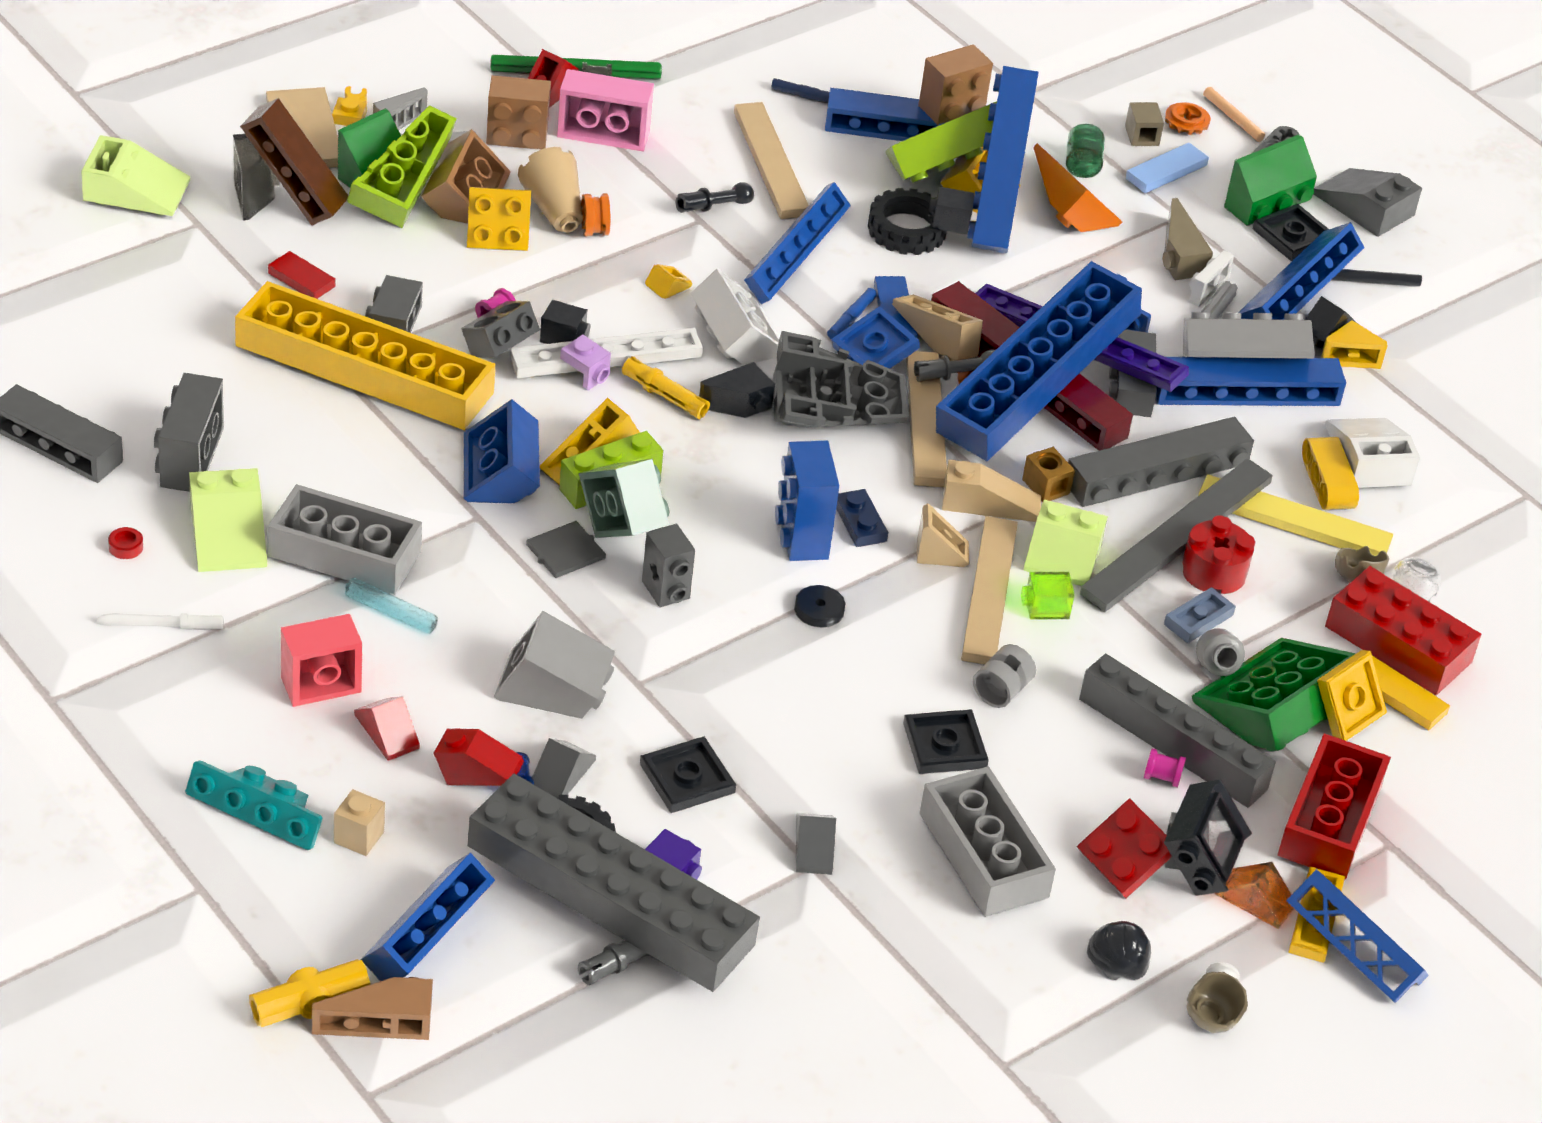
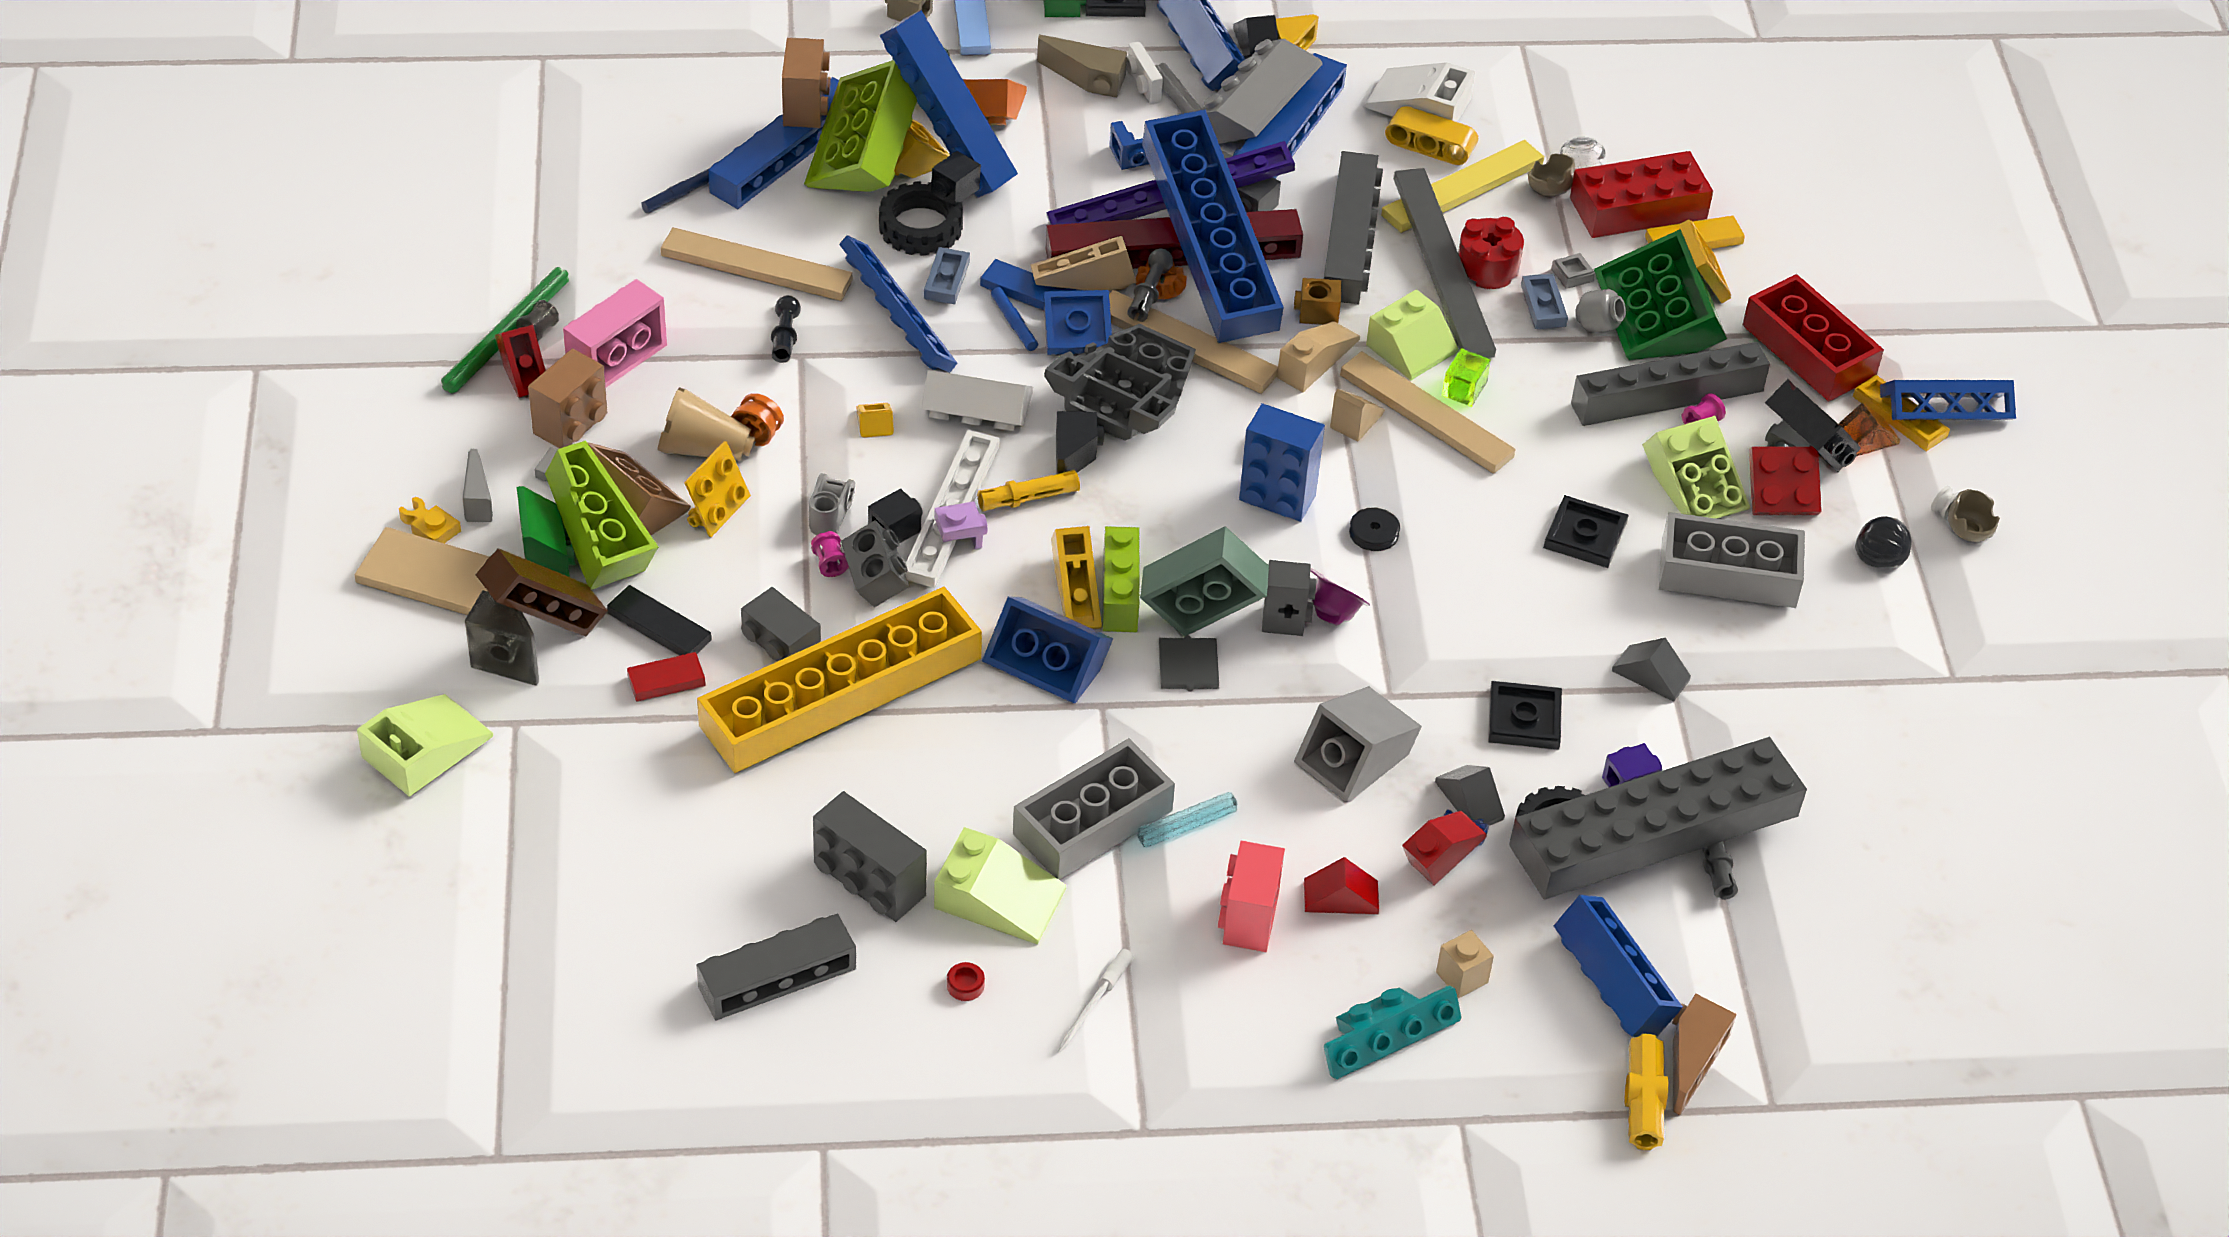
camera: 55 degrees left, 5 degrees up
light grey wheel [972,644,1036,708] -> none
none -> black tile [607,585,712,656]
none -> light grey piece [809,473,855,535]
none -> sand blue plate [924,247,970,304]
none -> magenta piece [1310,568,1370,626]
none -> light grey tile [1551,253,1595,289]
none -> yellowish green slope [1642,416,1751,519]

